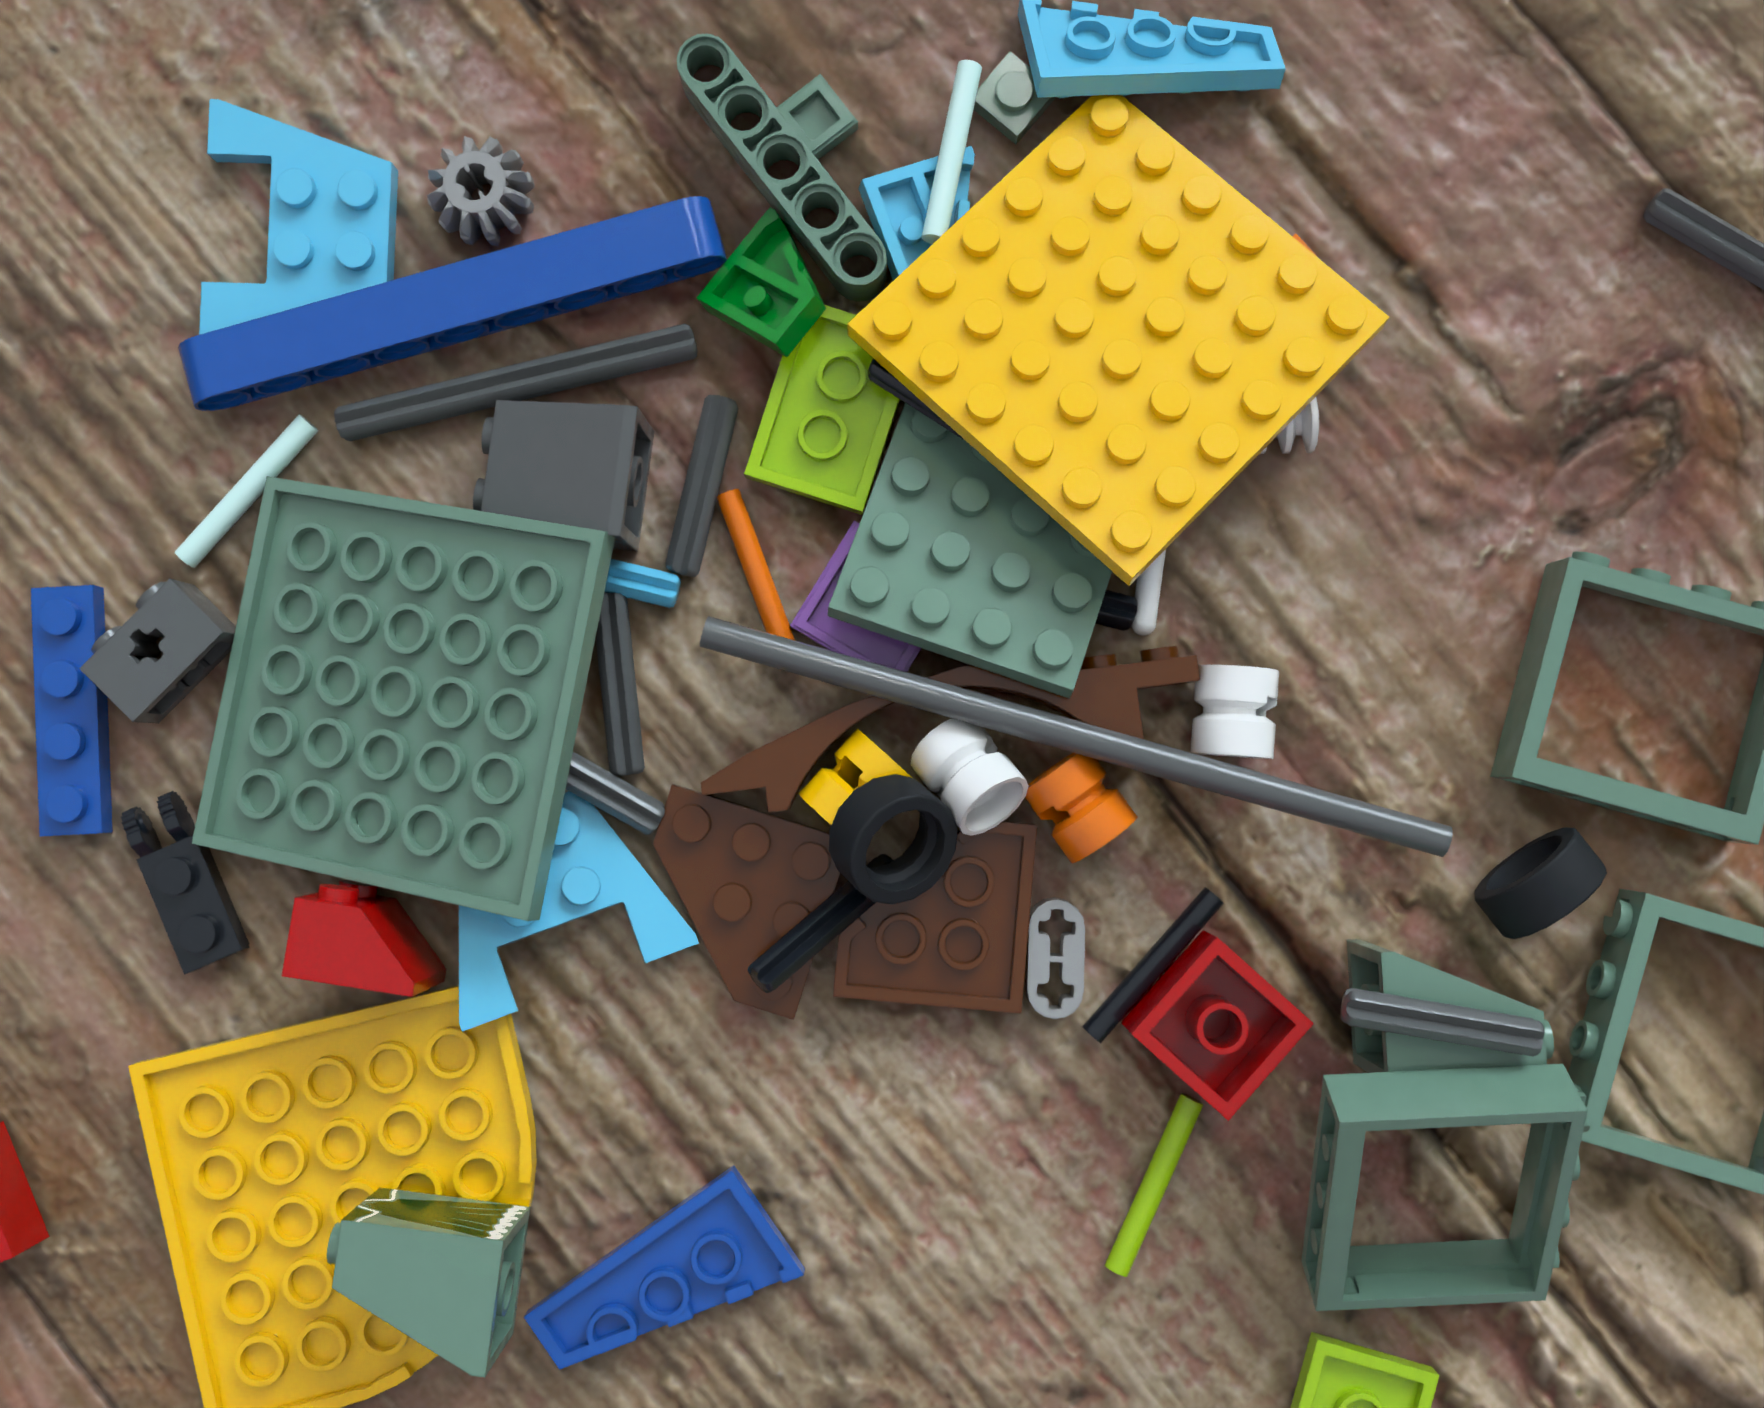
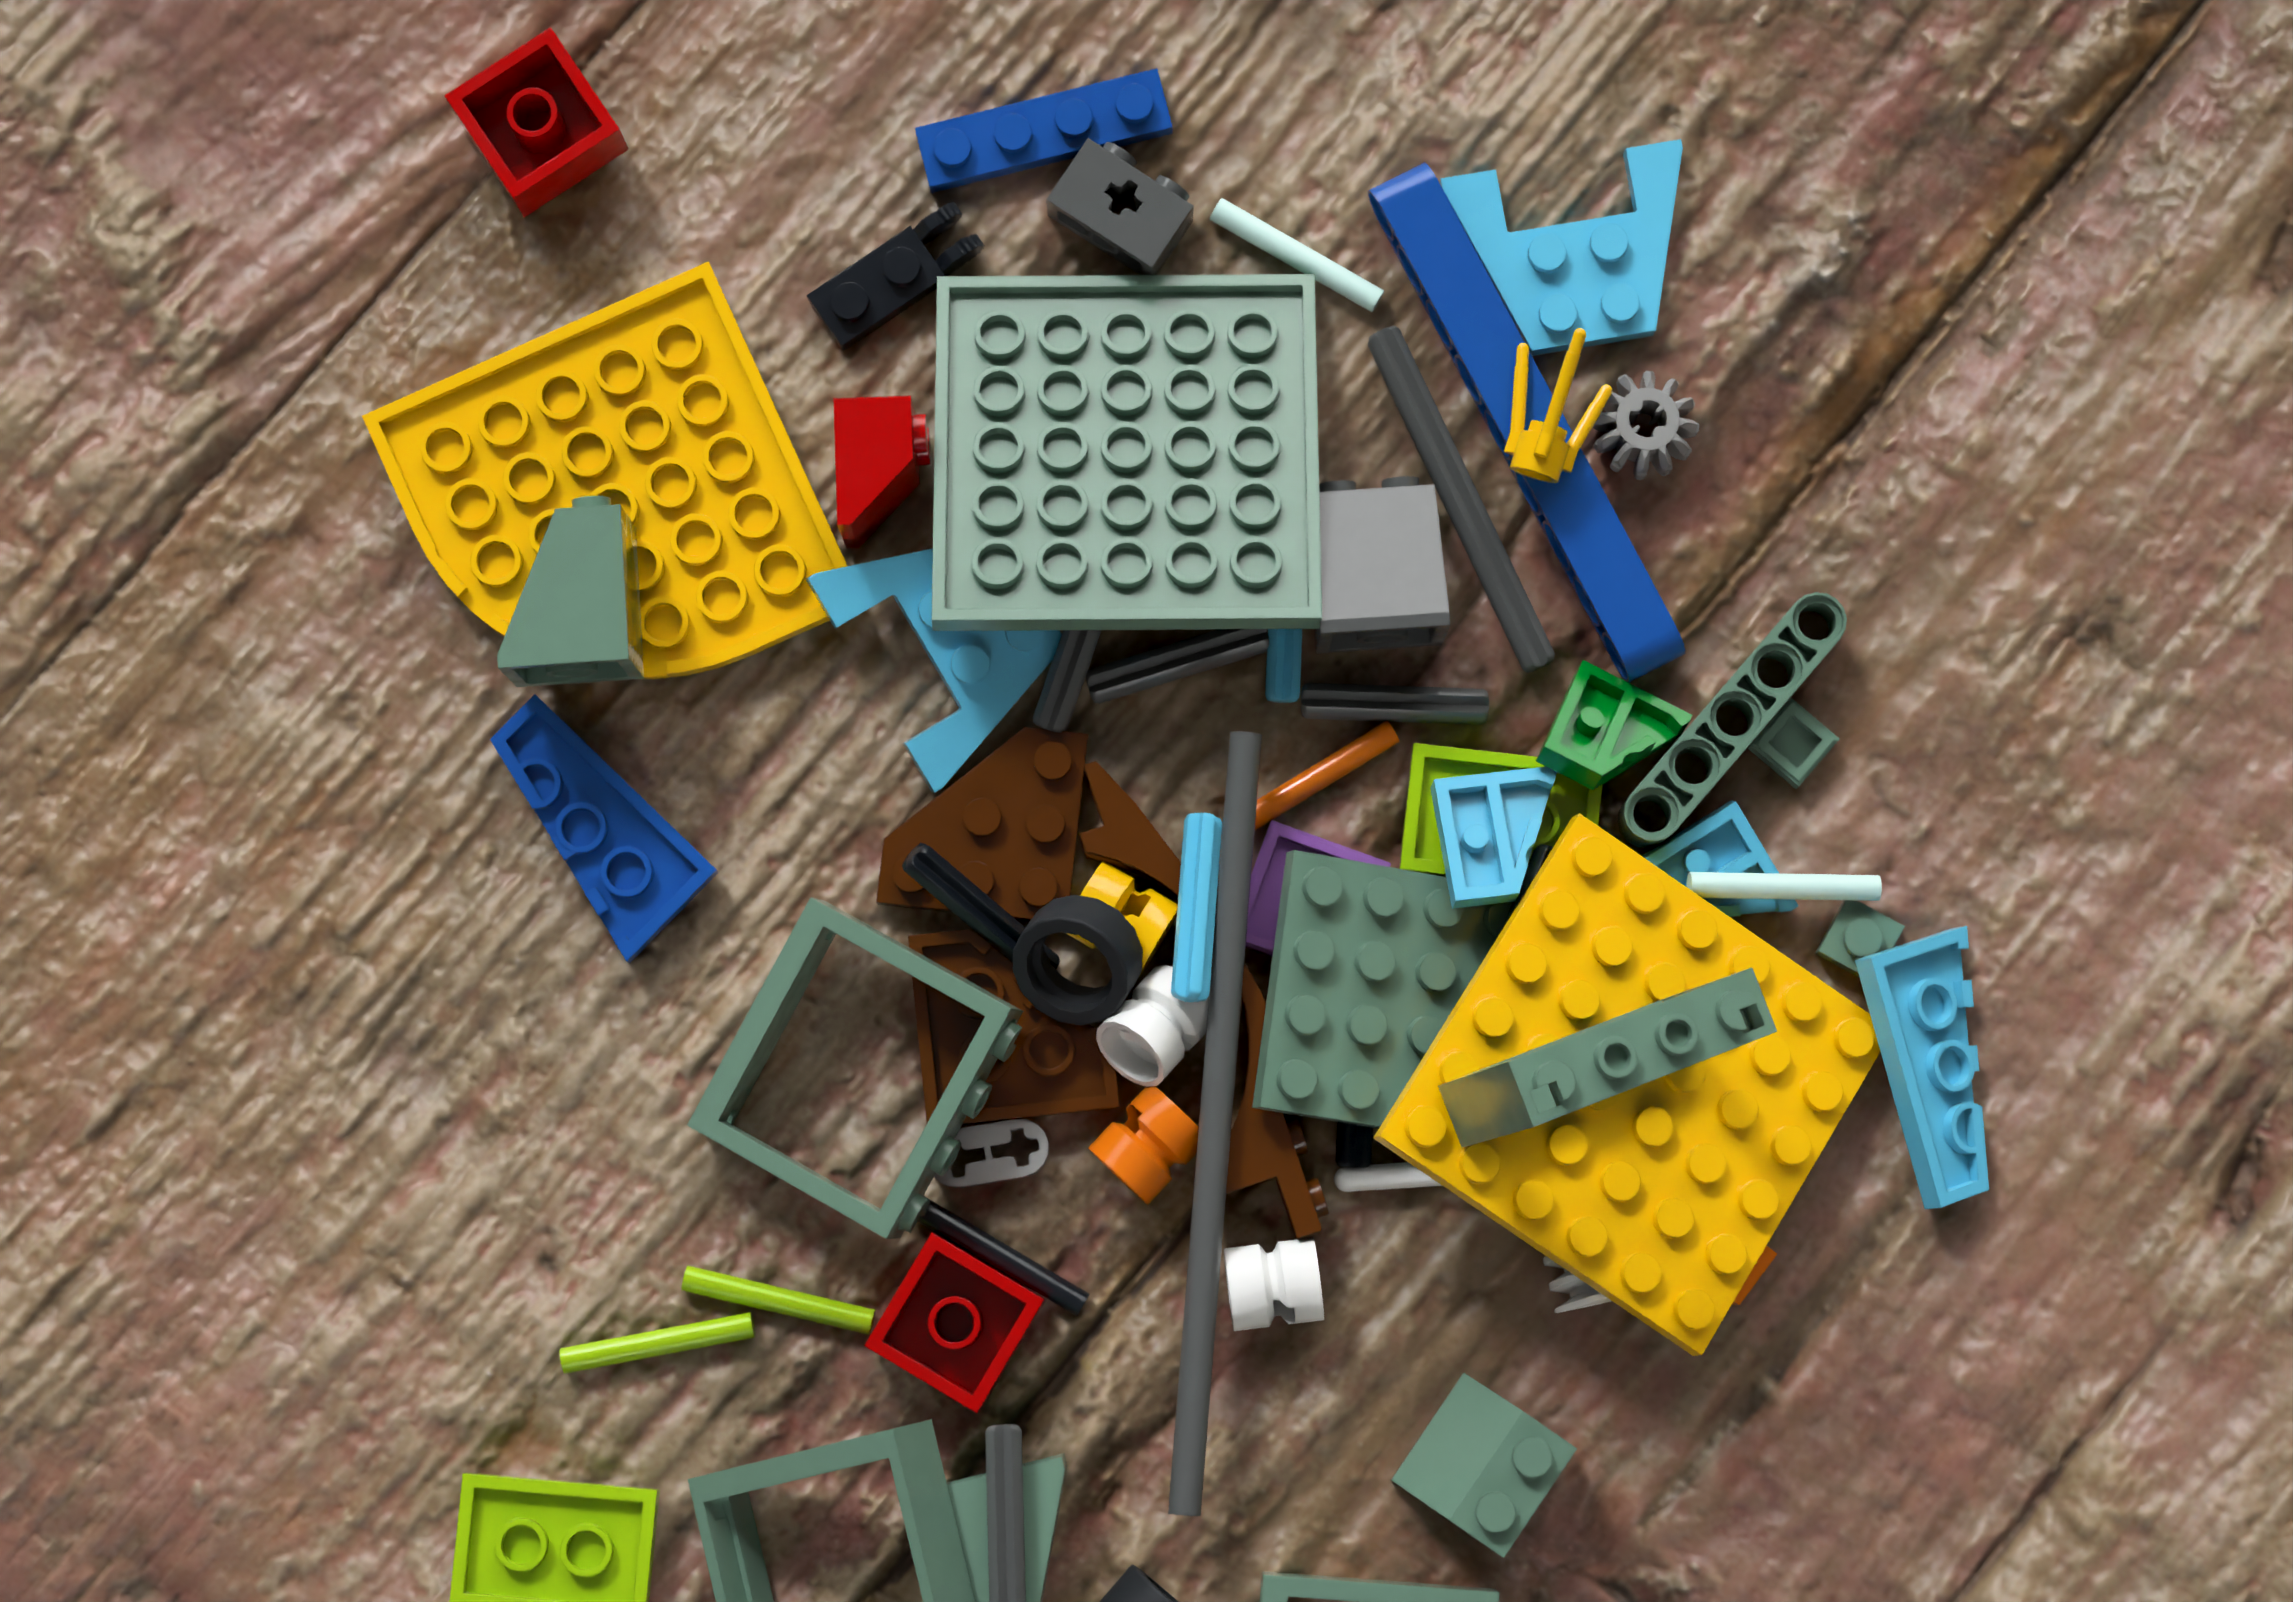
camera: 80 degrees right, 5 degrees down
none -> lime bar [559,1312,756,1374]
none -> sand green window [687,897,1023,1239]
none -> medium azure axle [1171,812,1222,1002]
none -> sand green slope [1391,1373,1577,1558]
none -> medium azure wing [1430,766,1557,909]
none -> sand green window [1438,968,1777,1148]
none -> yellow plant [1504,328,1612,483]

